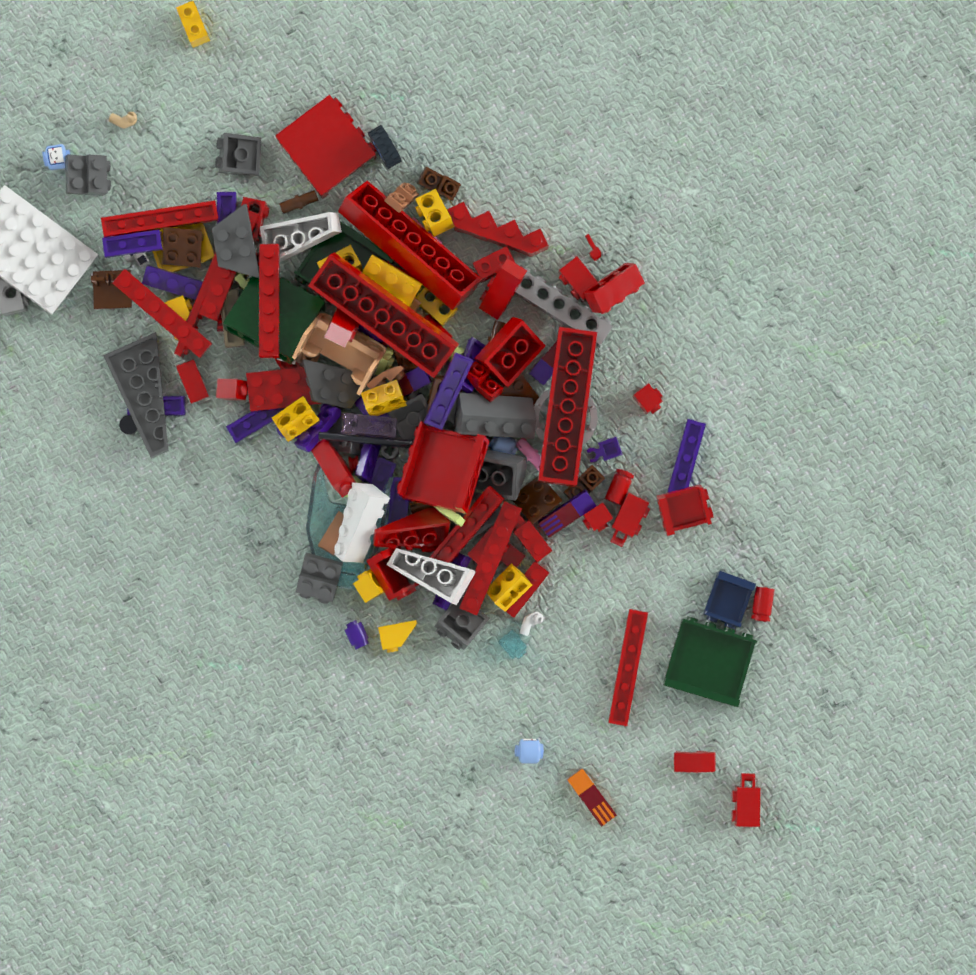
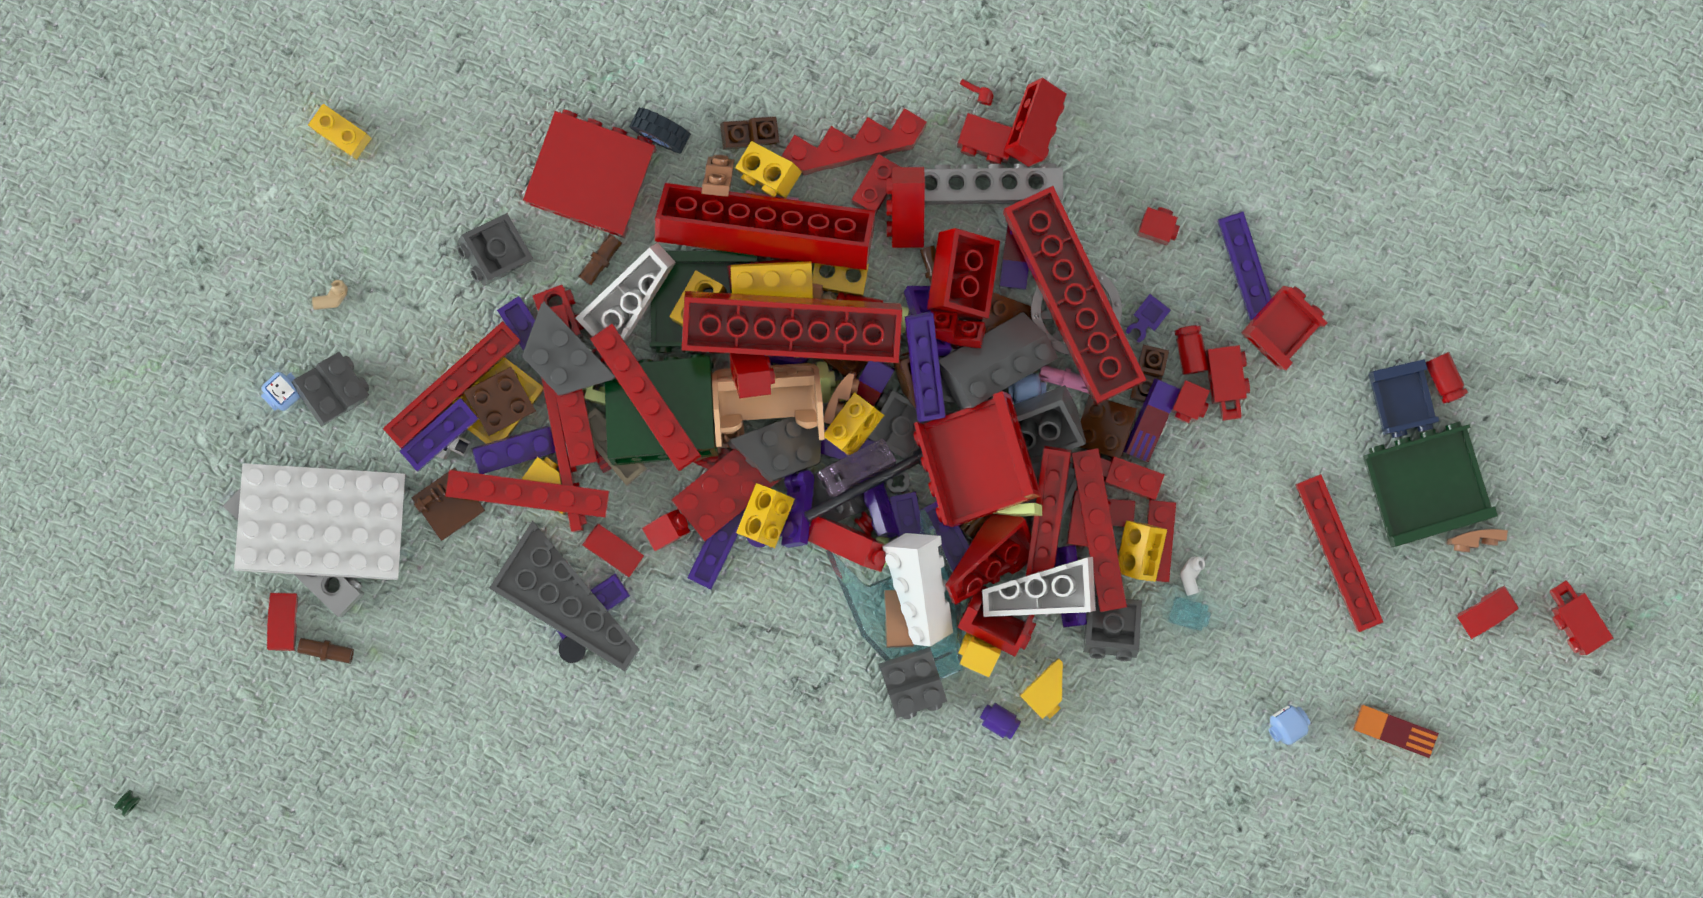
camera: 30 degrees left, 0 degrees up
none -> nougat slope [1447,529,1508,552]

